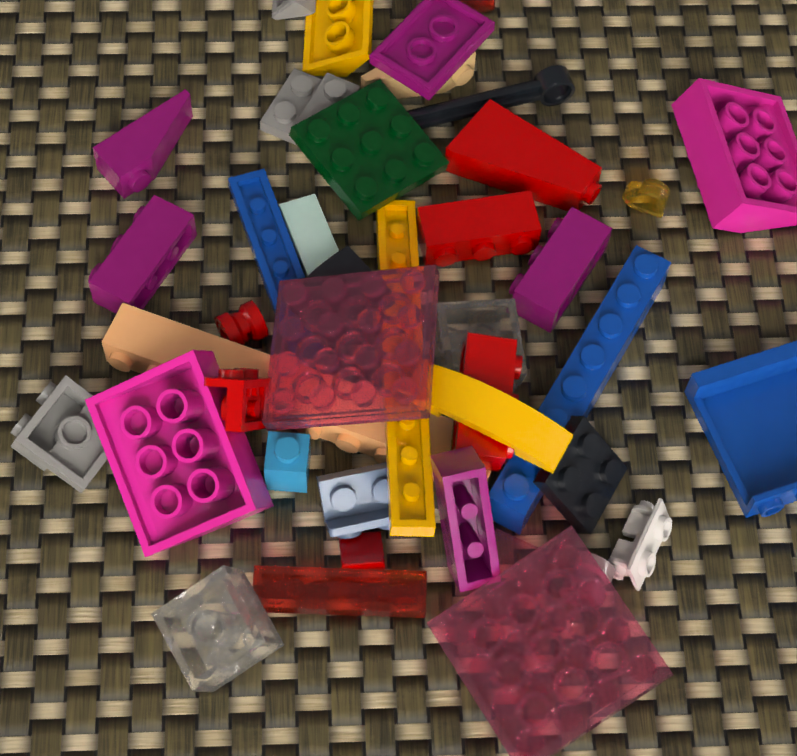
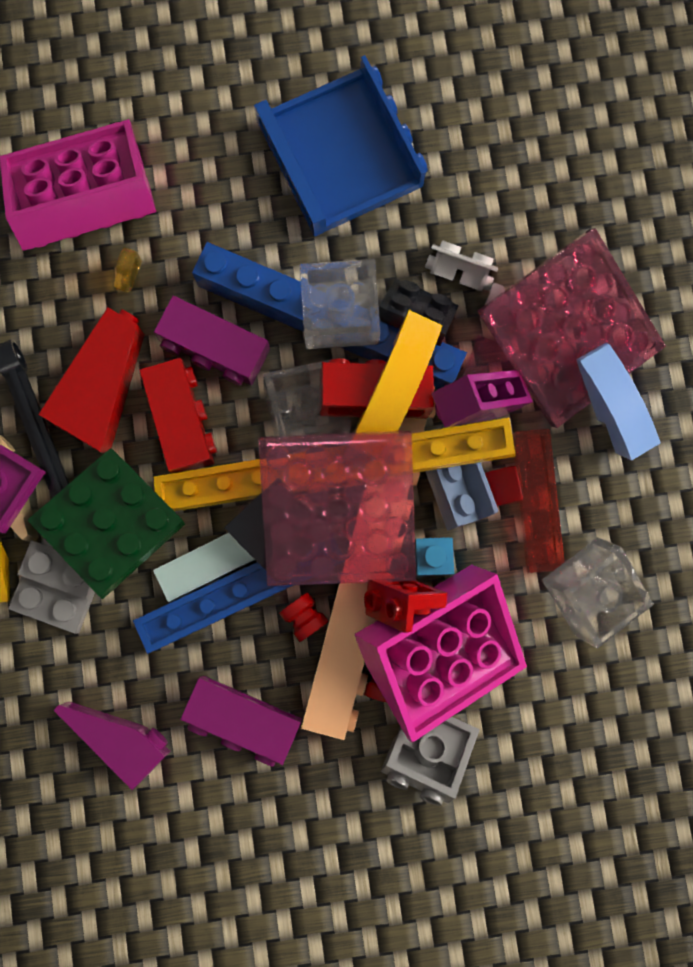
camera: 95 degrees left, 20 degrees up
none -> clear brick [300,259,380,349]
none -> light blue slope [576,343,661,460]

